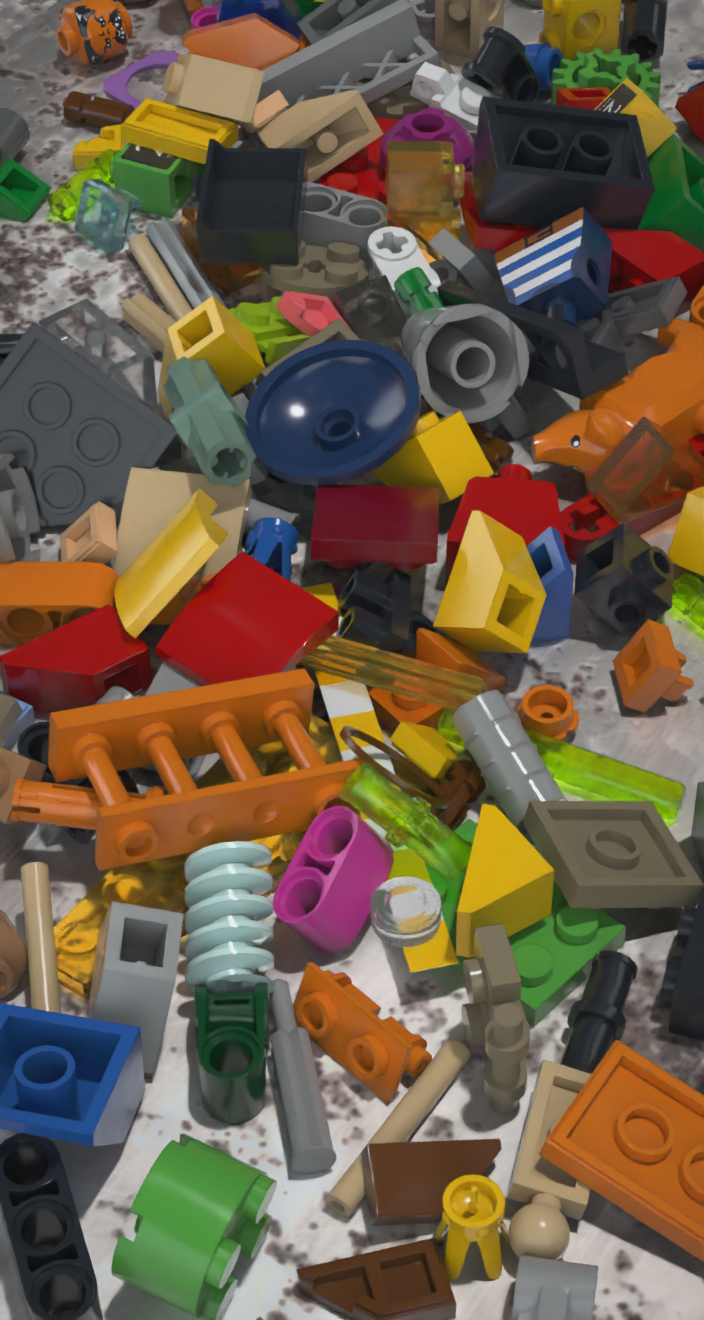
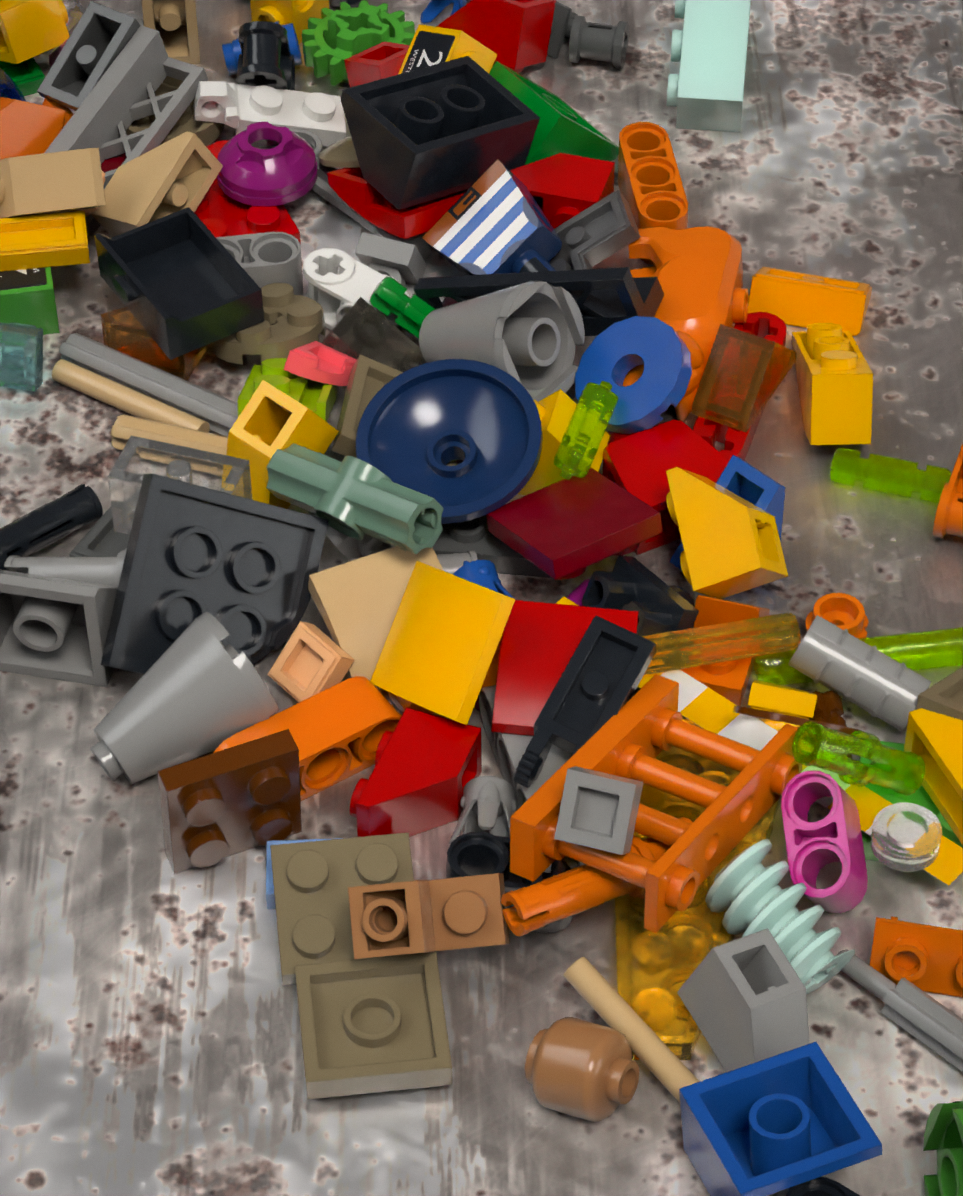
camera: 35 degrees left, 0 degrees up
dark green piece [195,984,270,1124] -> none
clear yellow slope [385,141,465,260] -> none
black brick [574,523,674,636] -> none
orange tile [612,619,694,713] -> none
none -> black hinge [513,616,656,788]
none -> clear neon green axle [553,380,618,480]
none -> light grey tile [554,766,643,855]
none -> blue tile [575,316,692,434]

